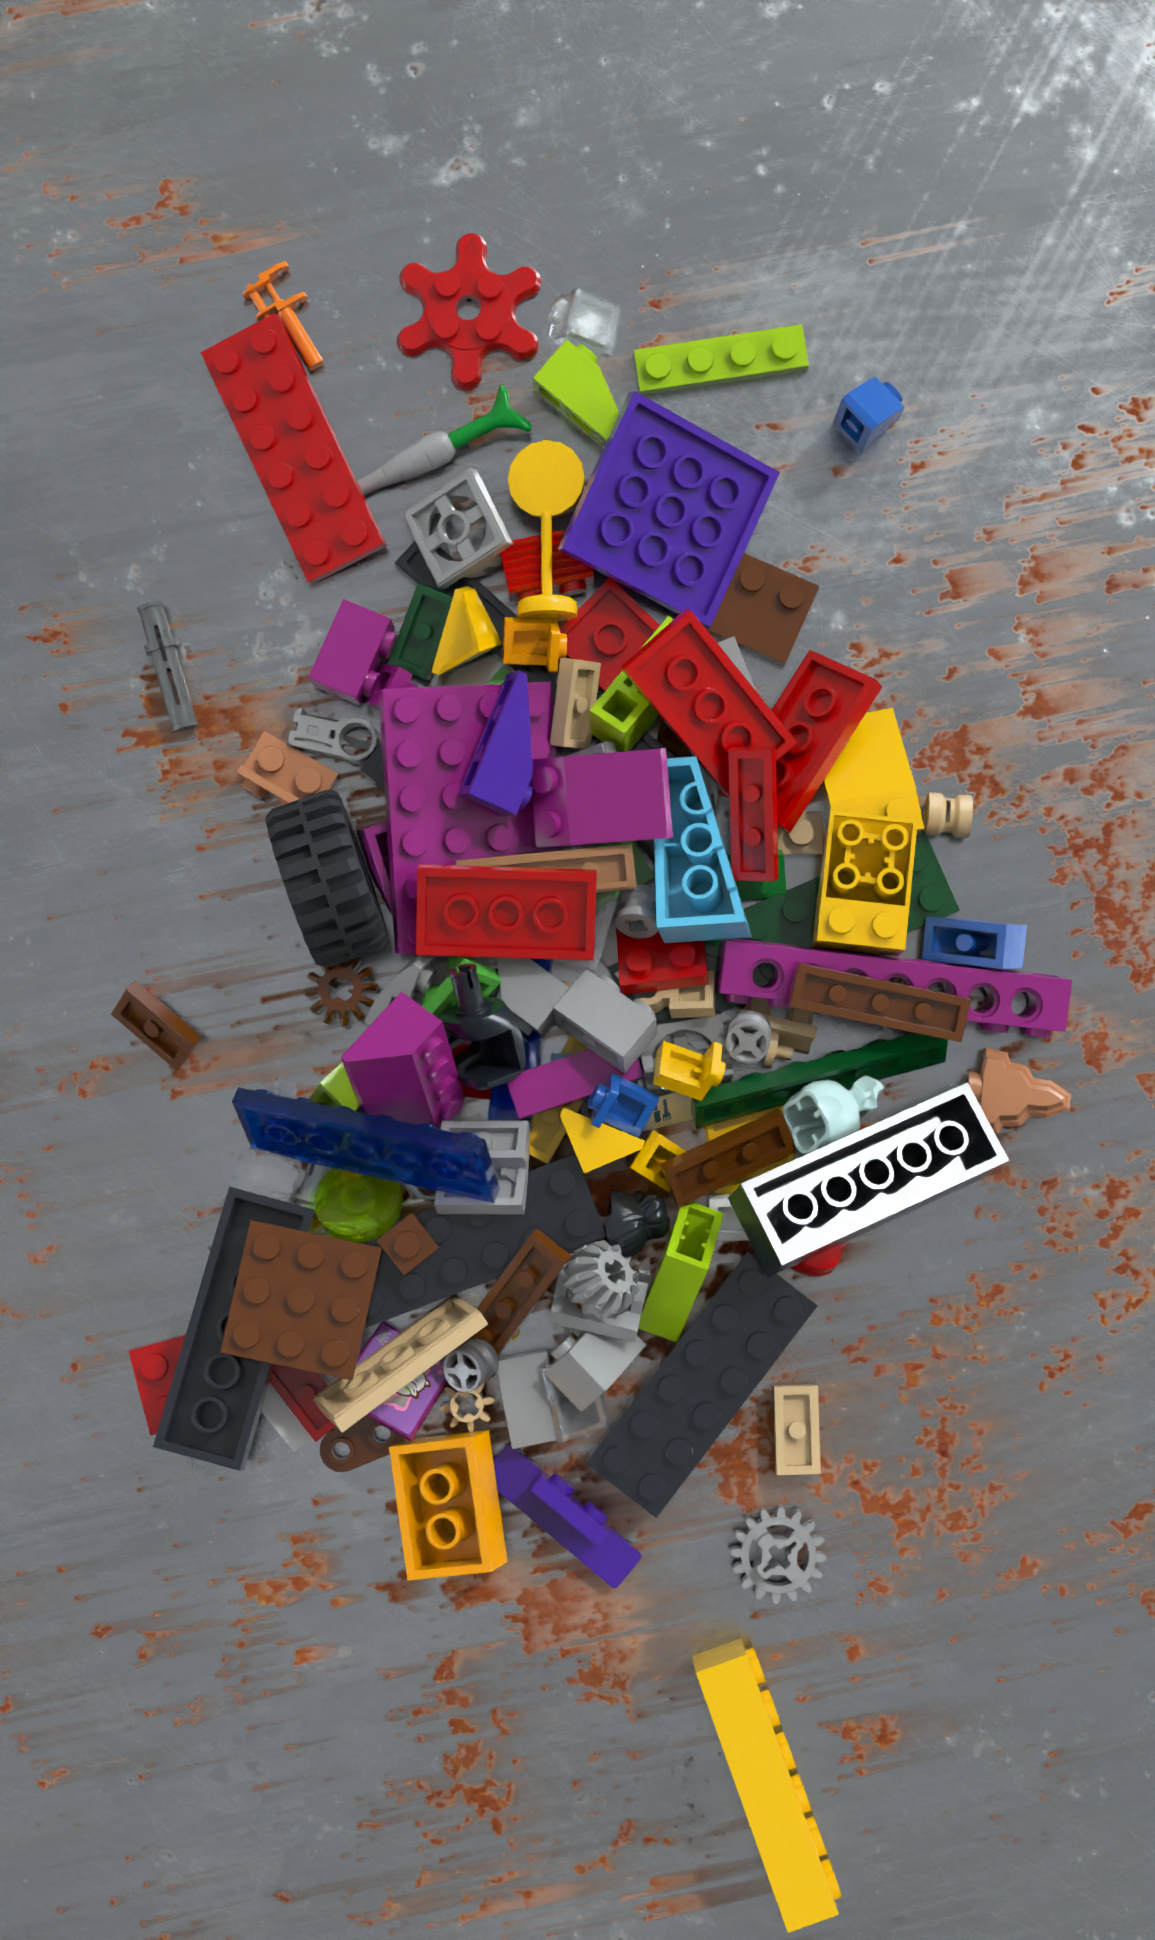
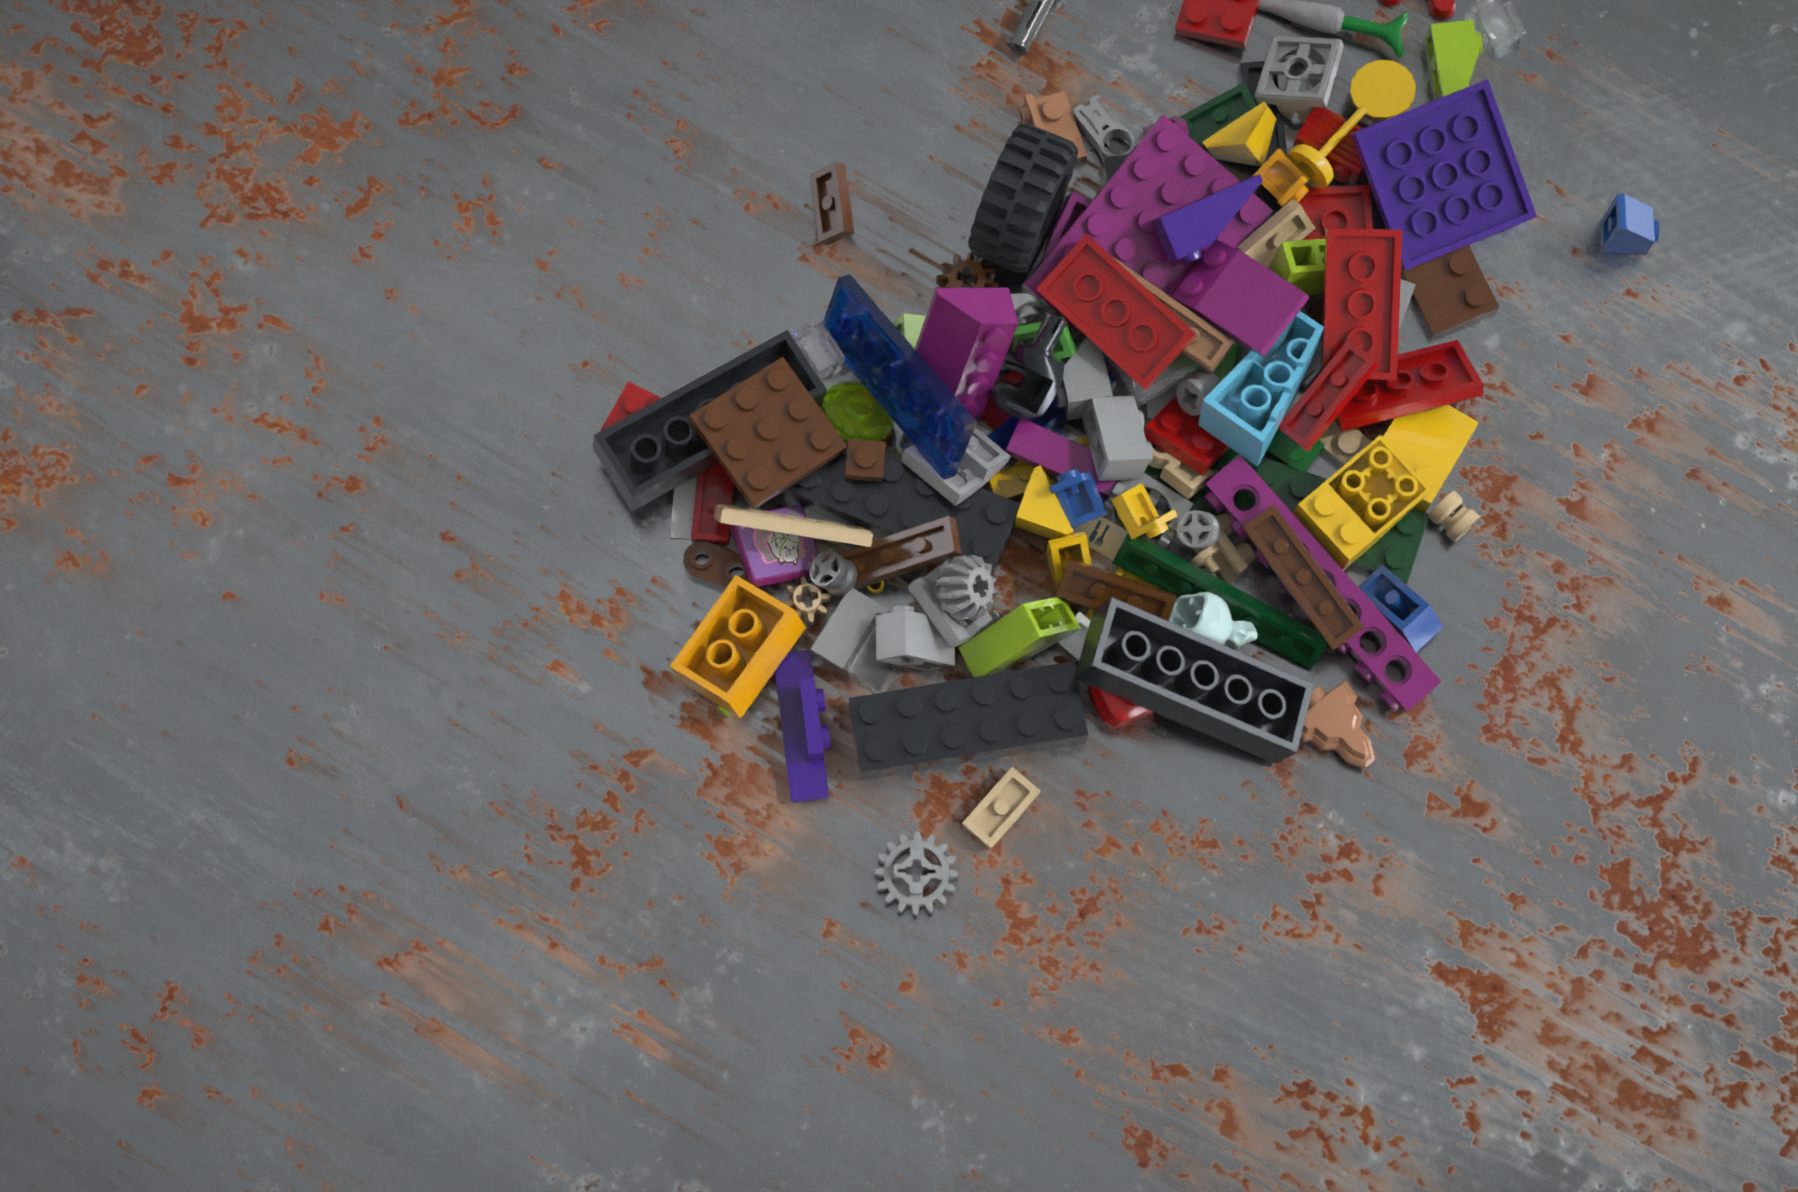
camera: 45 degrees right, 10 degrees down
magenta brick [308,599,398,706] -> none
black hair [603,1188,670,1258] -> none
lime plate [633,324,809,396] -> none
yellow brick [692,1638,842,1933] -> none

